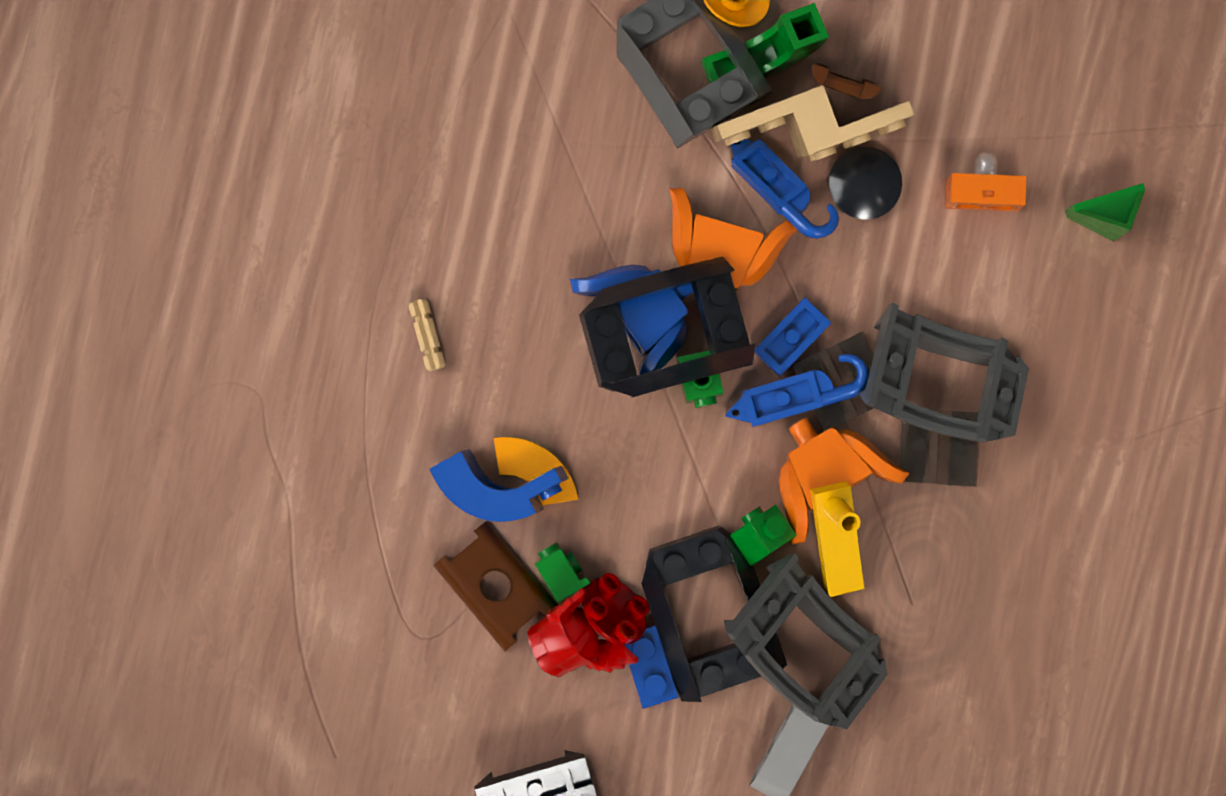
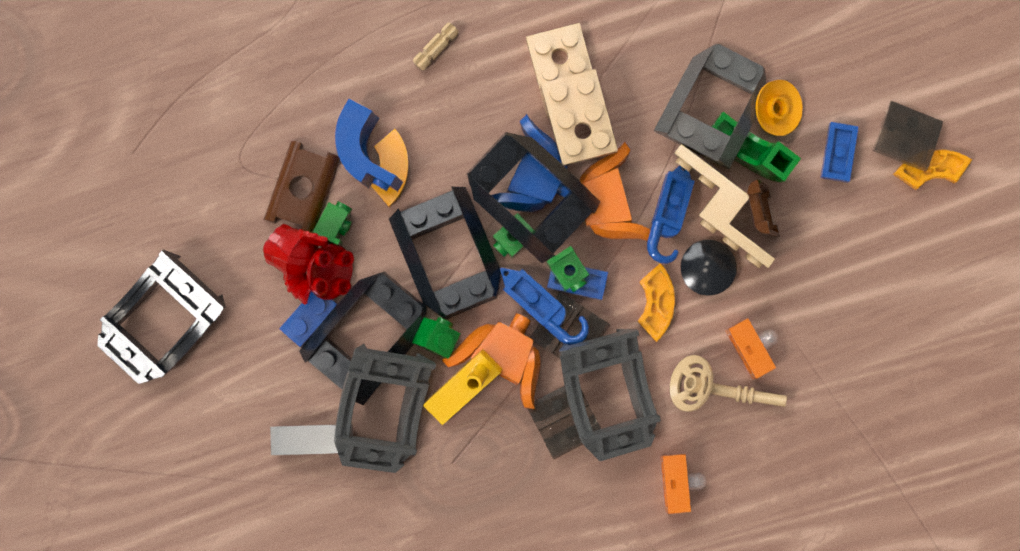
camera: 60 degrees right, 0 degrees up
green slope [1065,183,1145,242] -> none
none -> black wedge [389,186,501,320]
none -> tan bracket [526,23,618,166]
none -> green brick [546,246,589,293]
none -> light orange tile [637,263,675,342]
none -> orange piece [660,454,707,514]
none -> tan dish [670,355,787,412]

